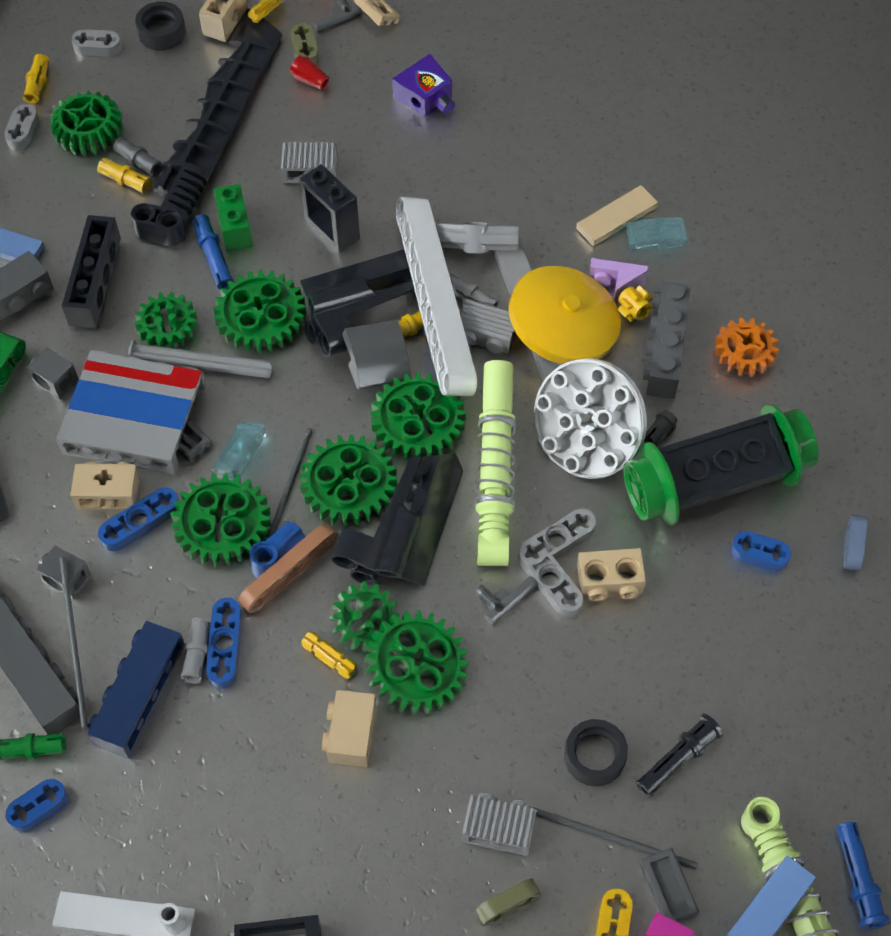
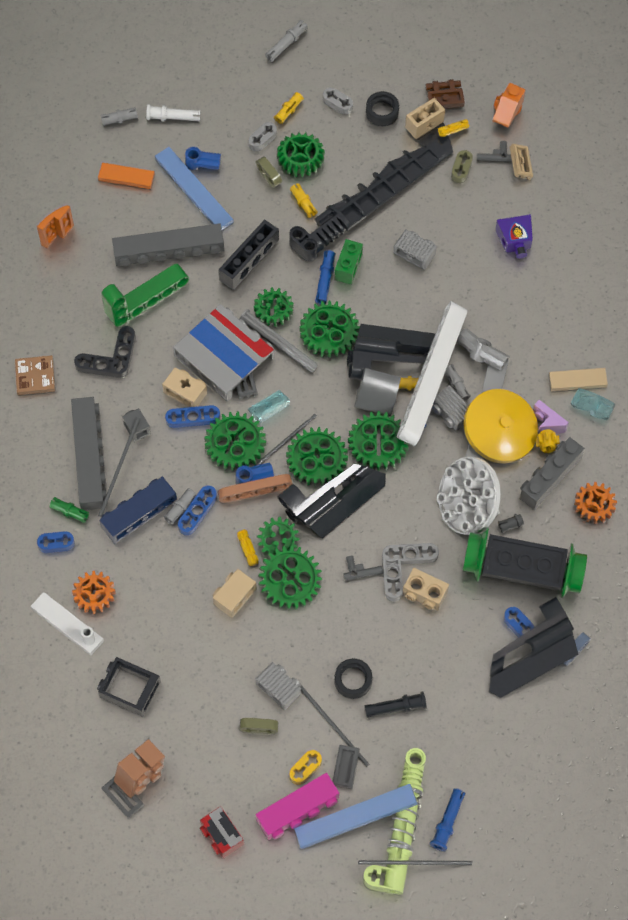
camera: 30 degrees right, 5 degrees up
dark grey brick [27,347,79,400] -> none
dark grey pin [113,137,162,177] -> none
red cone [290,55,330,90] -> none
black window [299,164,360,253] -> none
yellowish green piece [475,360,516,567] -> none
none -> orange gear [72,571,116,614]
none -> olive beam [256,157,282,187]
none -> black panel [489,597,579,698]

